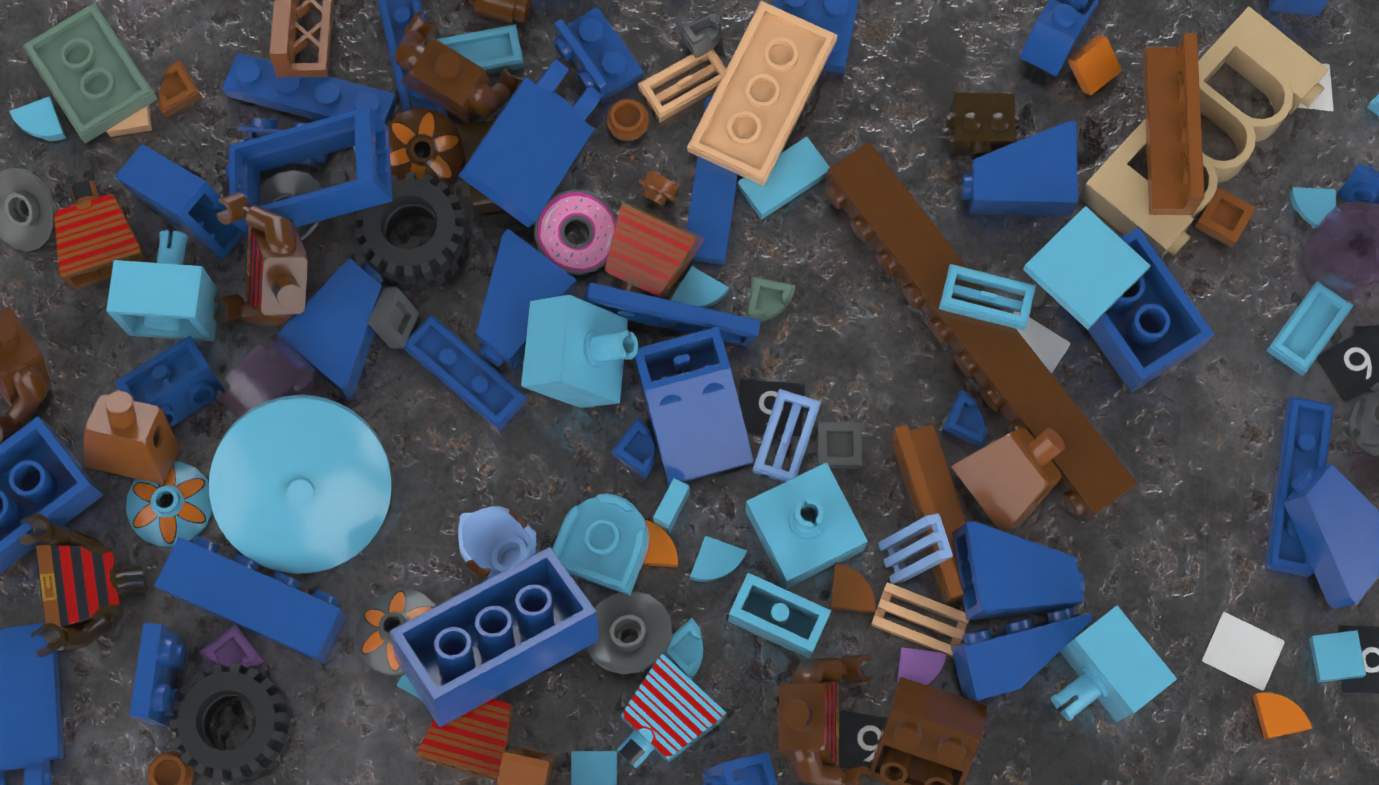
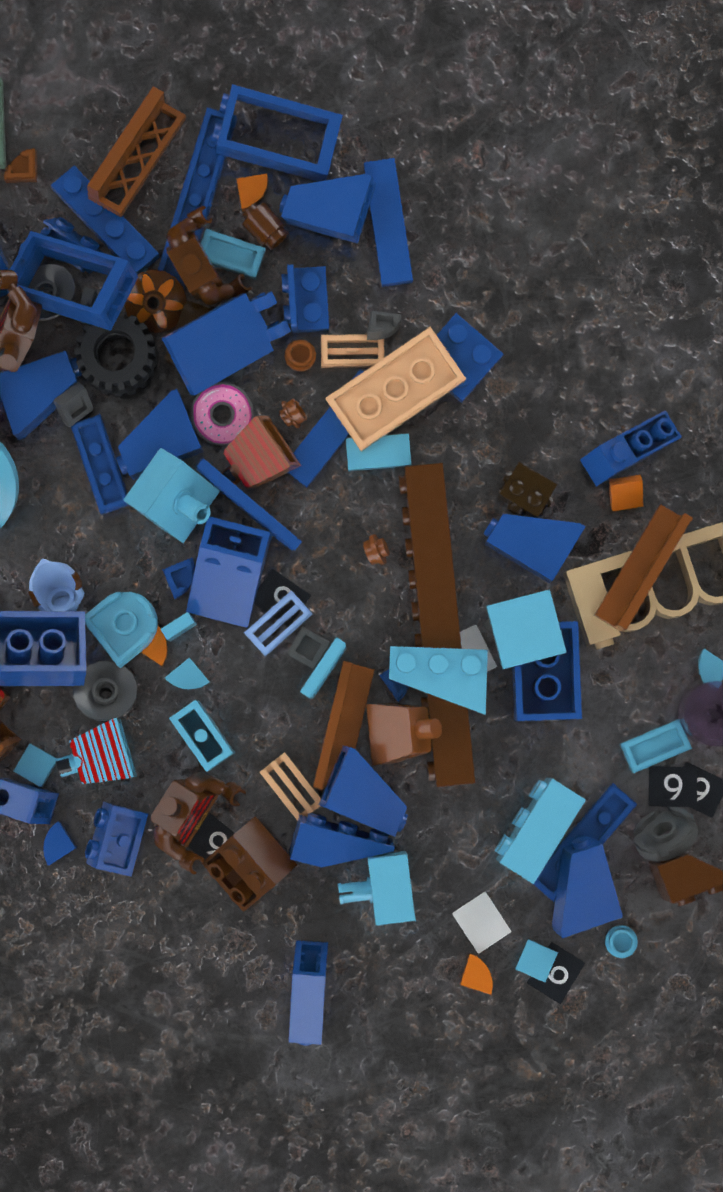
camera: 30 degrees right, 10 degrees up
medium azure tile [664,618,703,680] -> none
medium azure tile [671,266,729,308] -> none
sand green tile [745,277,796,322] -> none
medium azure brick [745,462,868,590] -> none
dark orange tile [830,563,876,614] -> none
light blue tile [878,513,953,584] -> none
medium lavender tile [896,647,946,687] -> none
medium azure tile [939,264,1036,331] -> none
dark orange plate [1194,187,1256,248] -> none
none -> medium azure tile [300,637,347,699]
none -> dark orange plate [363,534,390,565]
none -> medium azure wing [389,646,488,715]
none -> medium azure brick [494,777,586,884]

